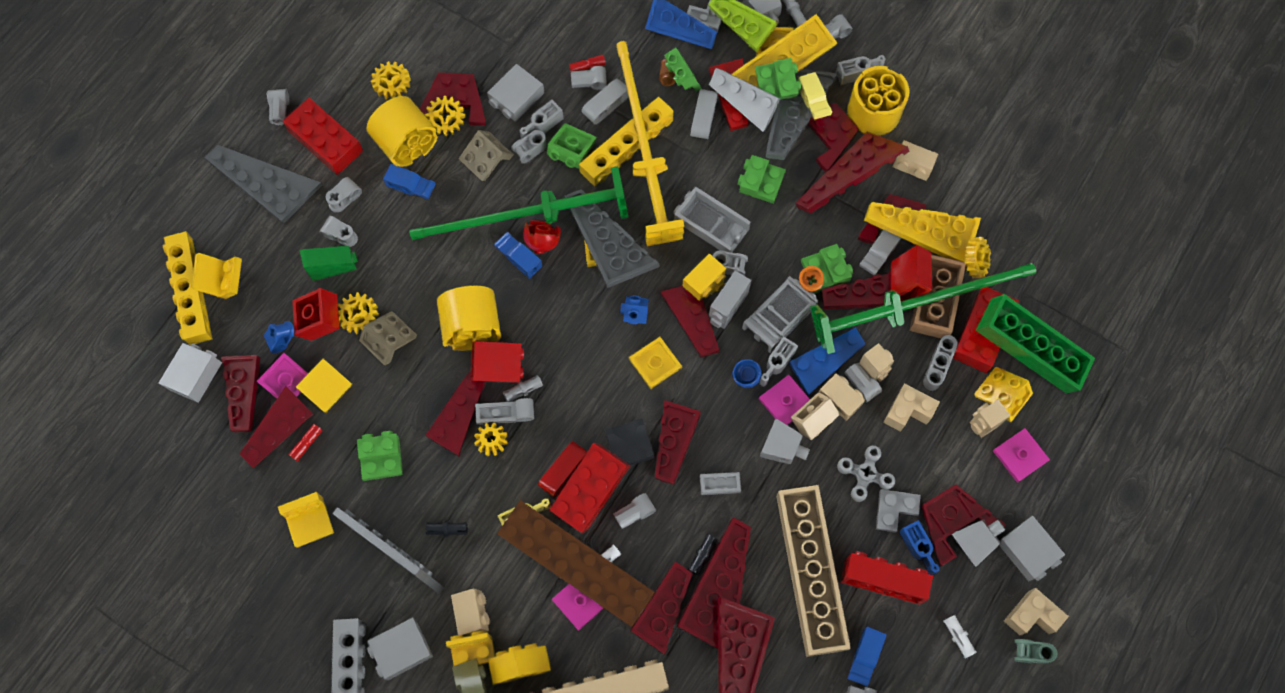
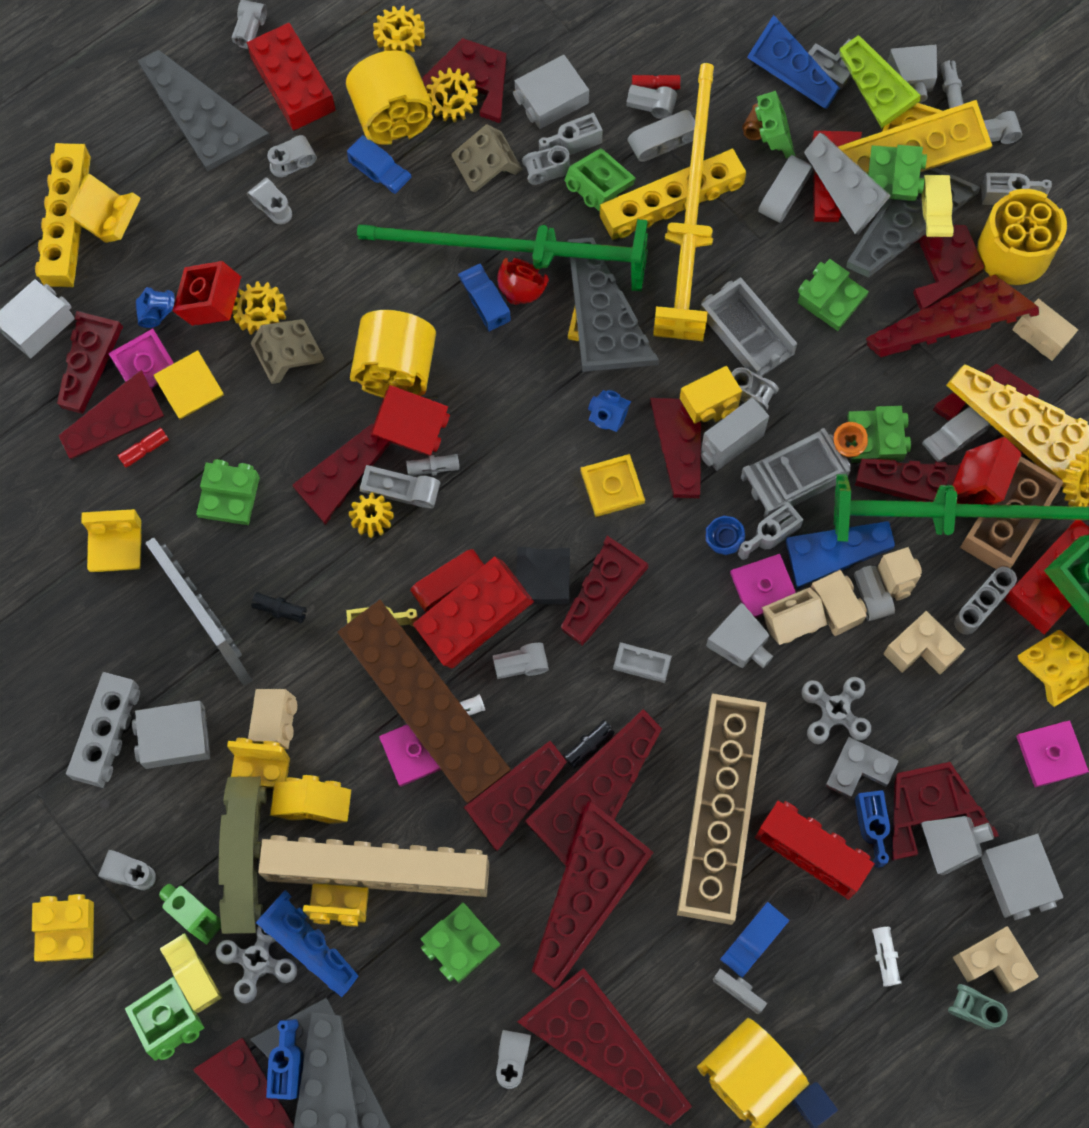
camera: 20 degrees right, 0 degrees up
green slope [300,246,358,281] -> none
tan brick [970,400,1011,438] -> none

